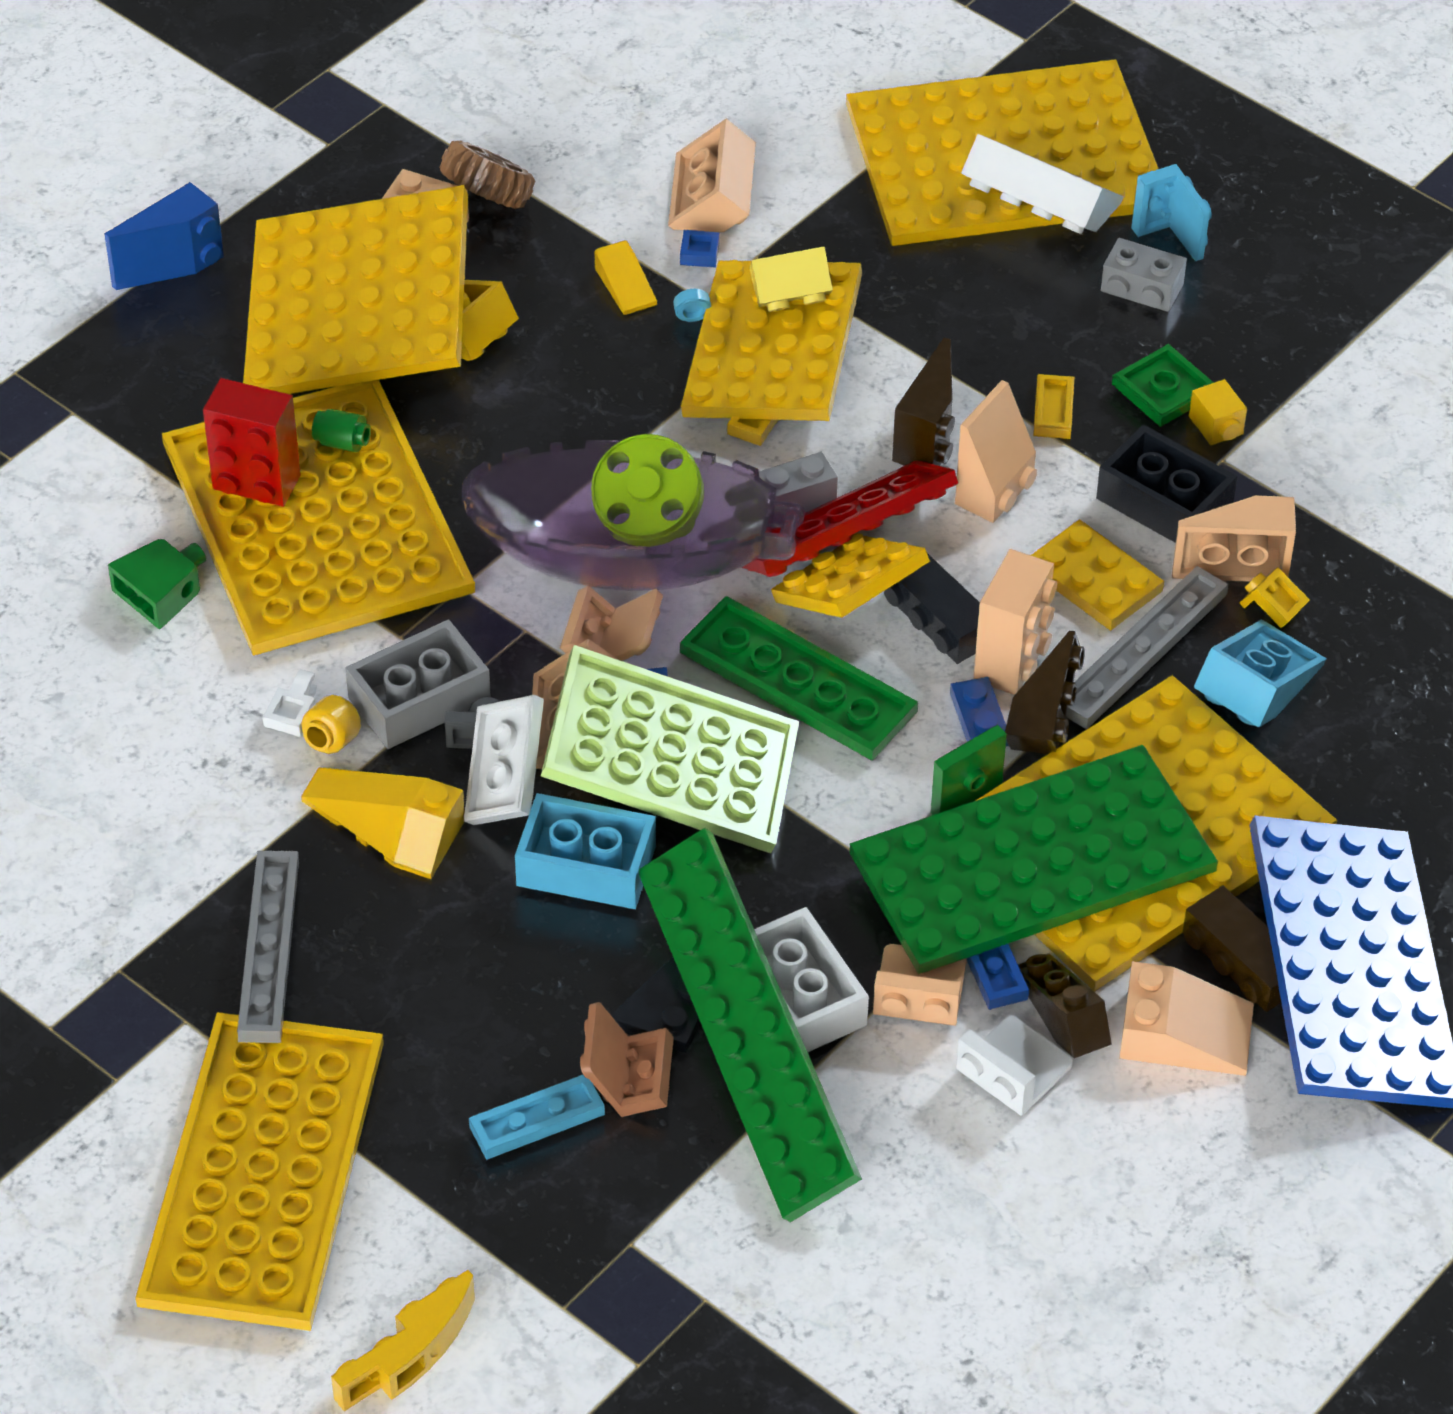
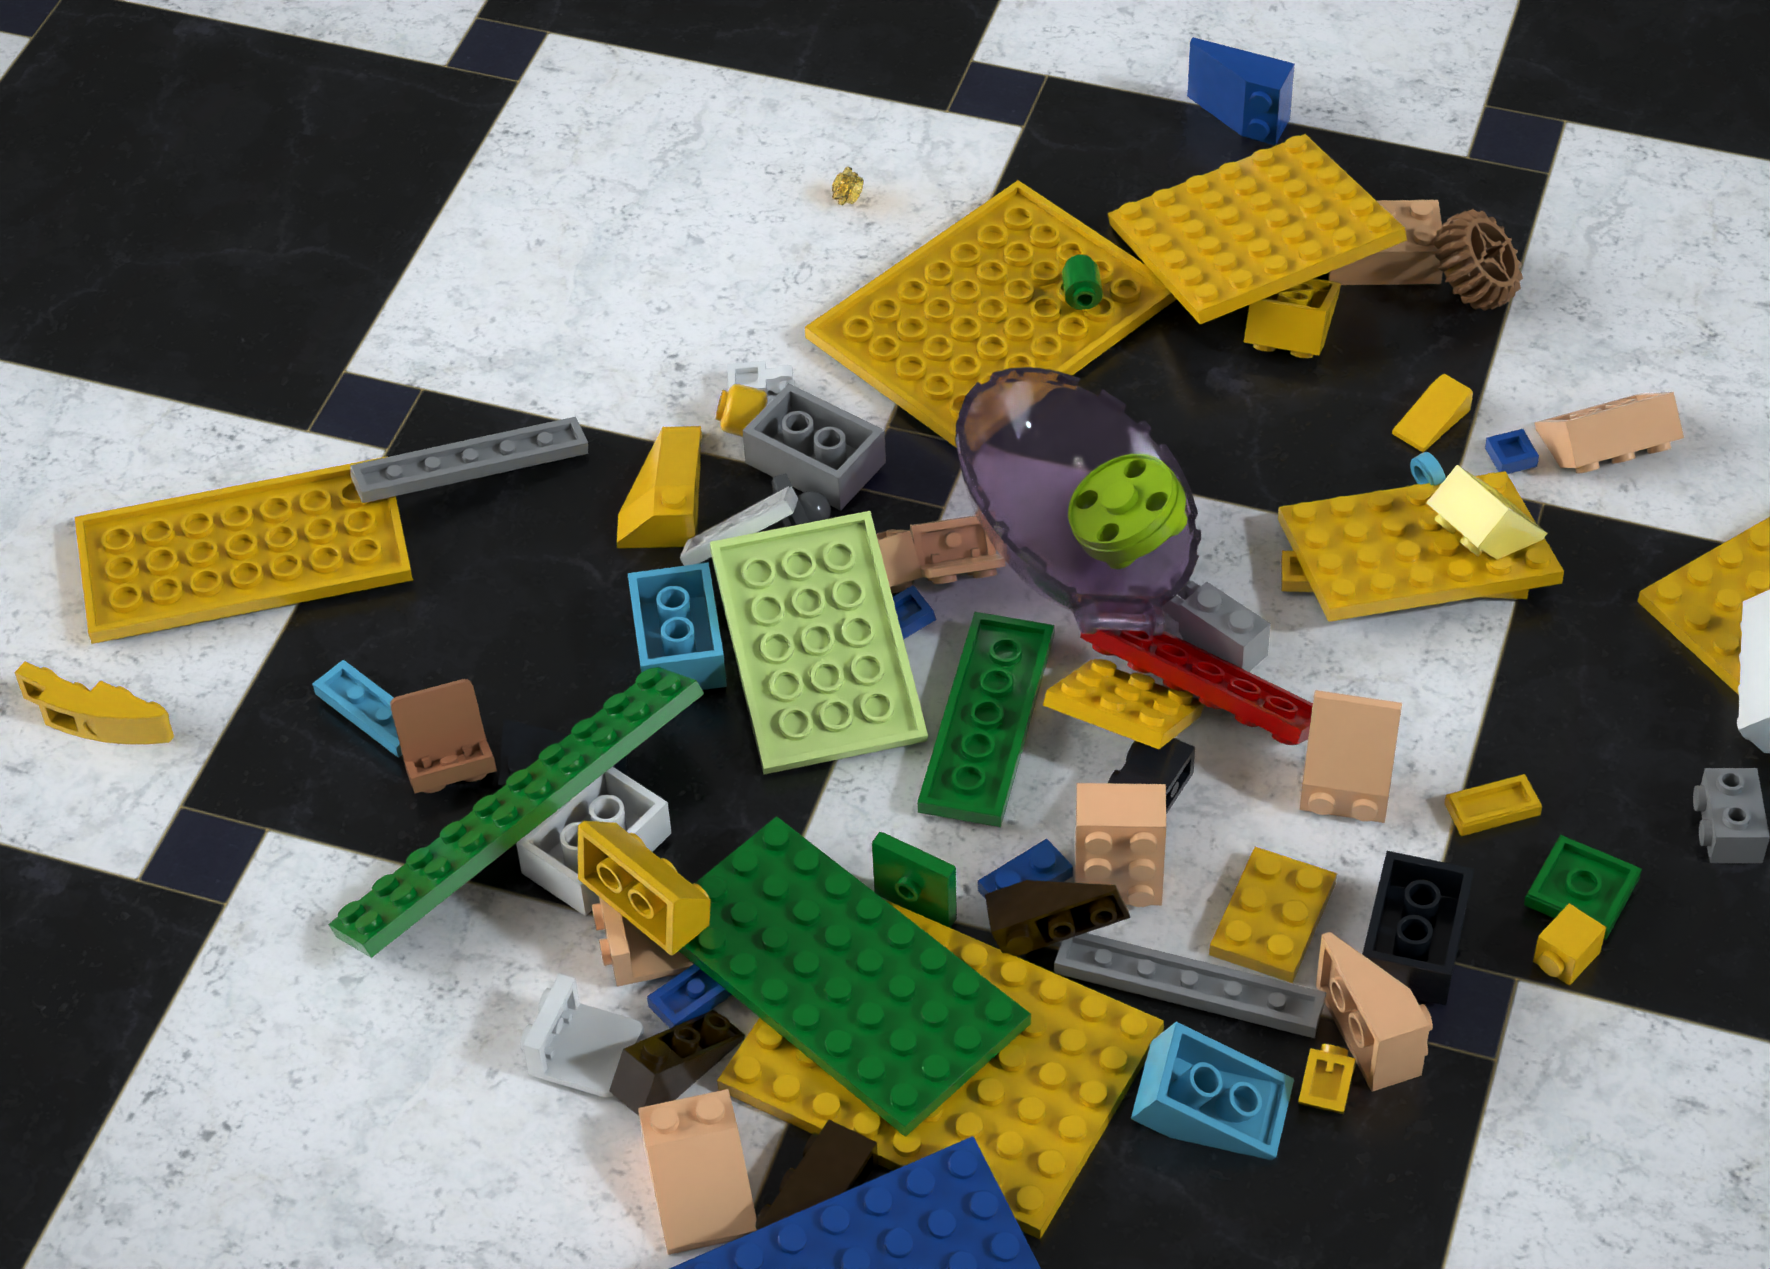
camera: 70 degrees right, 0 degrees up
green torso [108,539,206,630] -> none
red brick [203,378,301,507] -> none
dark brown slope [892,337,955,466] -> none
none -> yellow slope [578,821,711,956]
none -> clear yellow plate [832,166,864,206]

